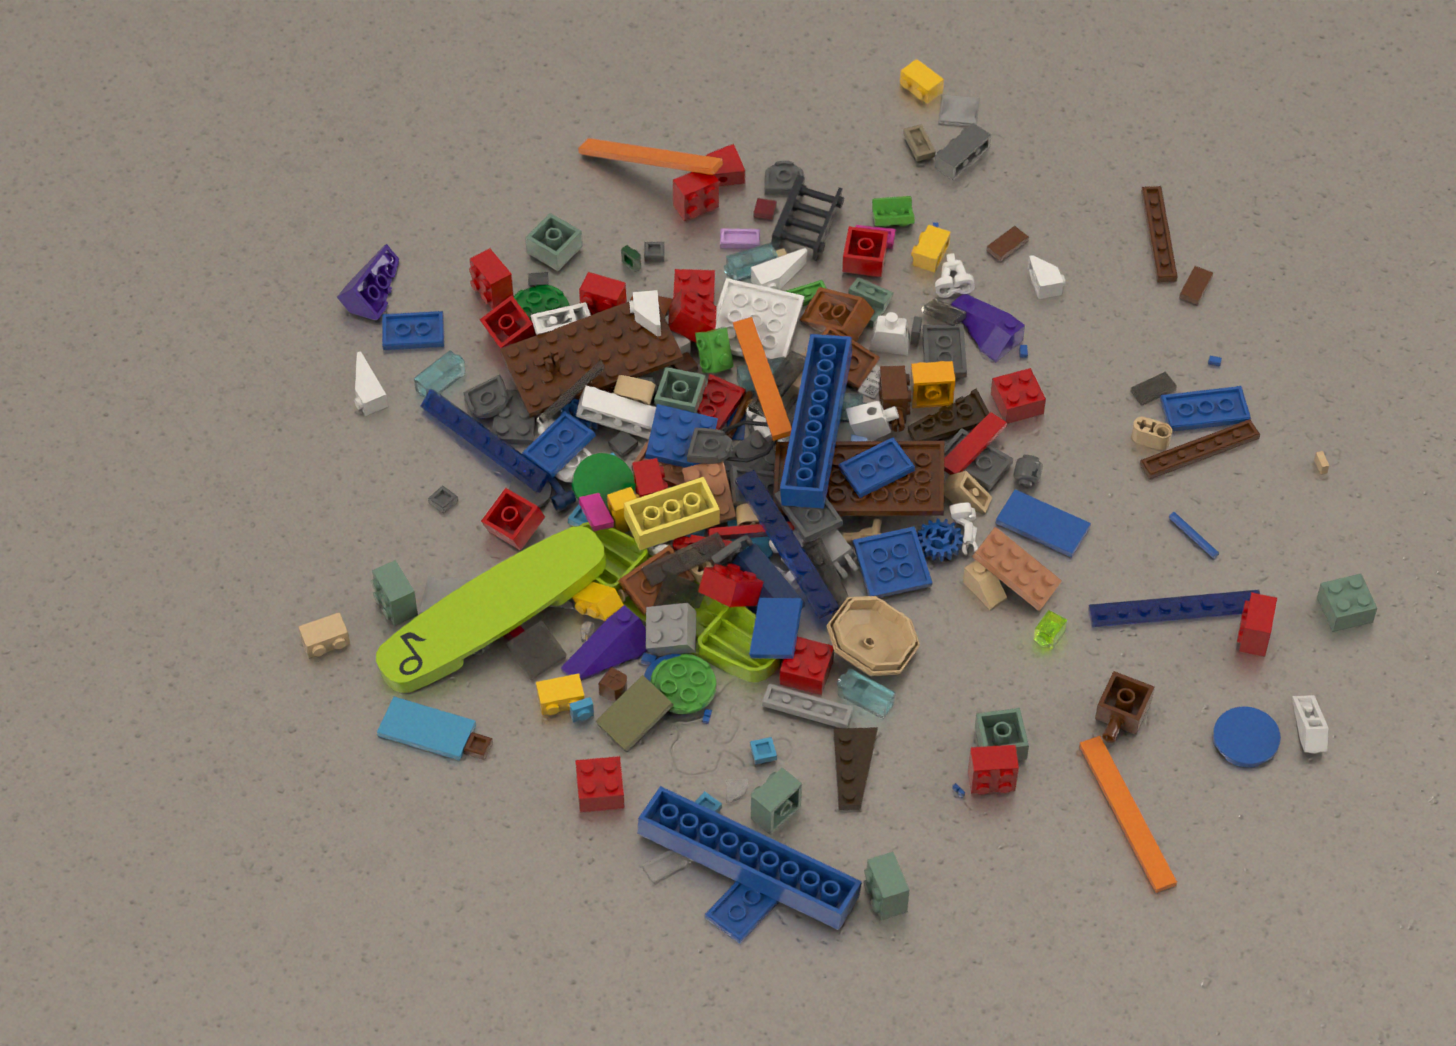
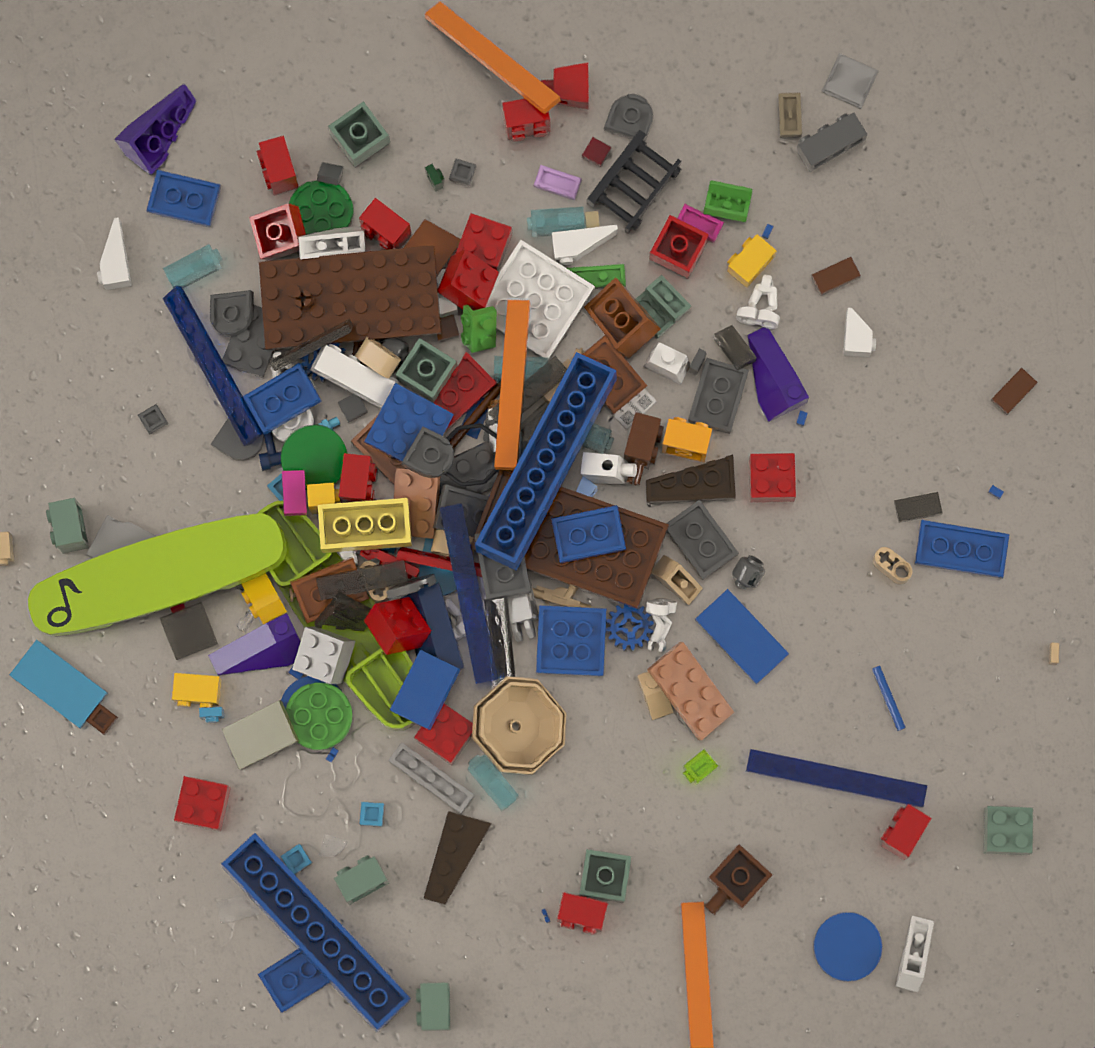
camera: 20 degrees right, 25 degrees up
red brick [481,488,545,551] -> none
reddish brown piece [598,667,627,703] -> none
white slope [629,290,661,336] -> none
yellow brick [900,59,944,104] -> none
red tile [944,412,1007,475] -> none
reddish brown tile [1140,419,1260,480] -> none
reddish brown tile [1141,186,1178,282] -> none

